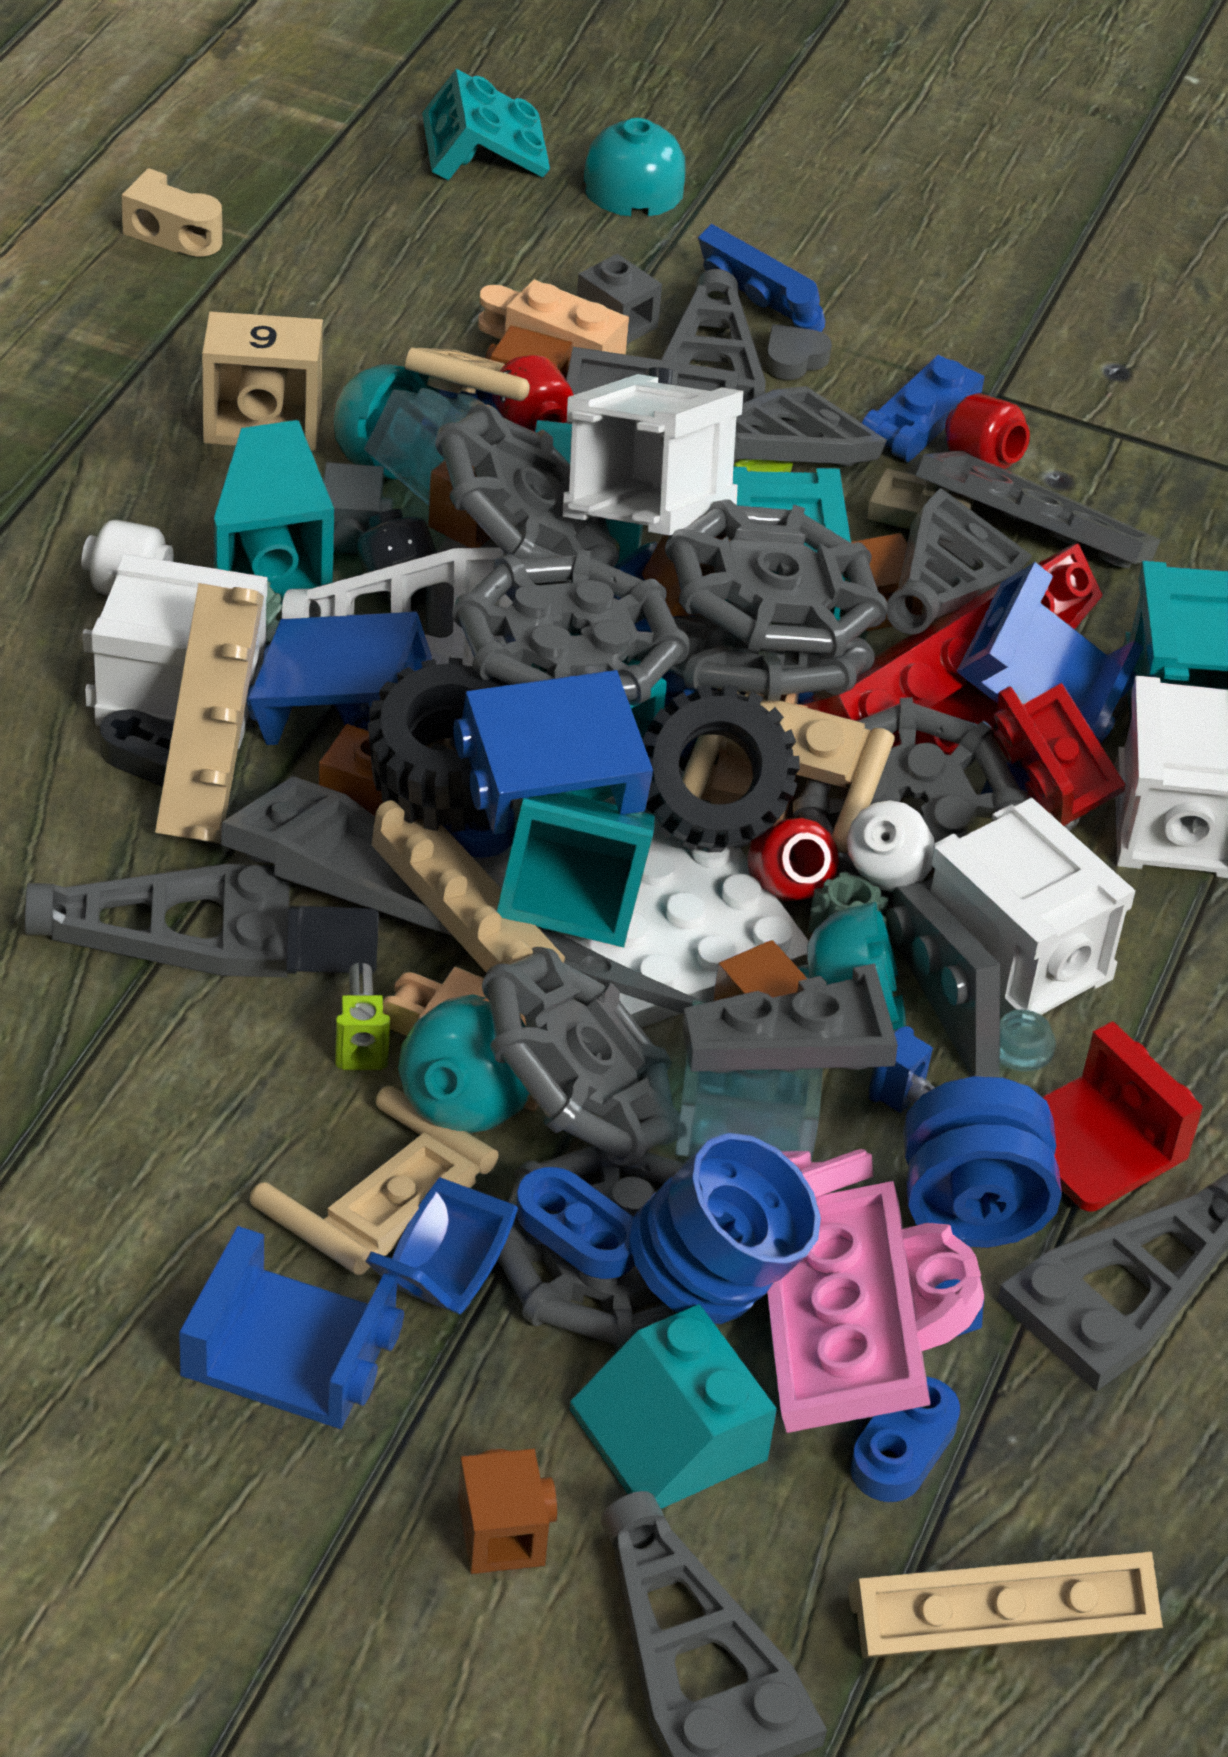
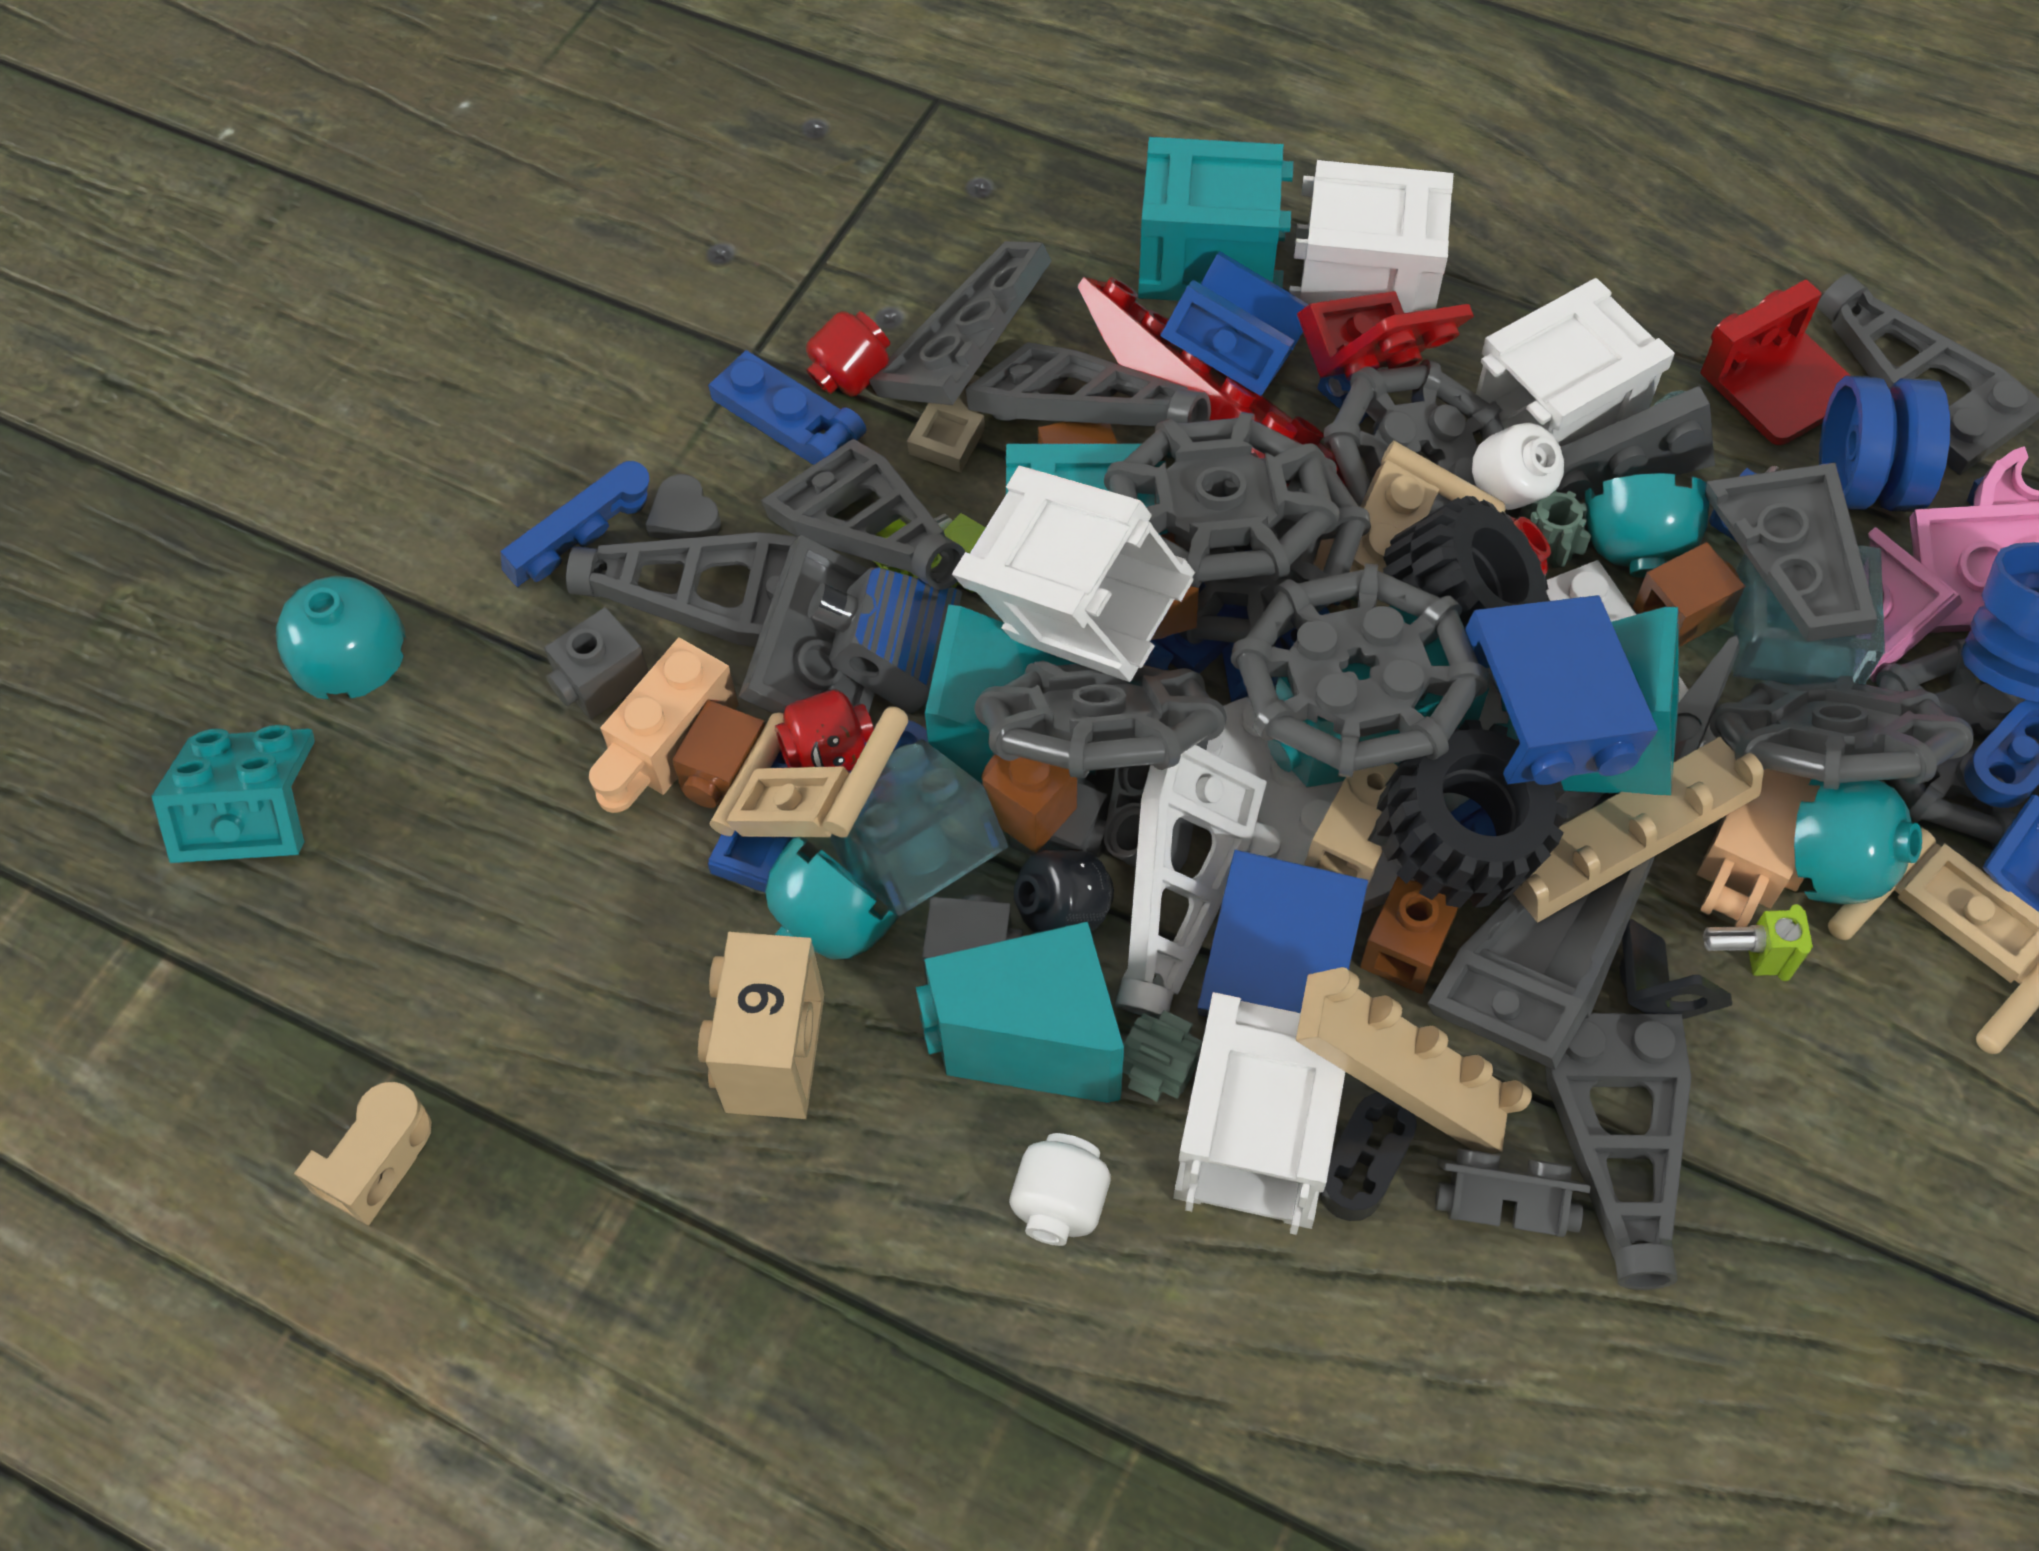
camera: 80 degrees left, 15 degrees up
none -> dark grey hinge [1435,1148,1591,1238]

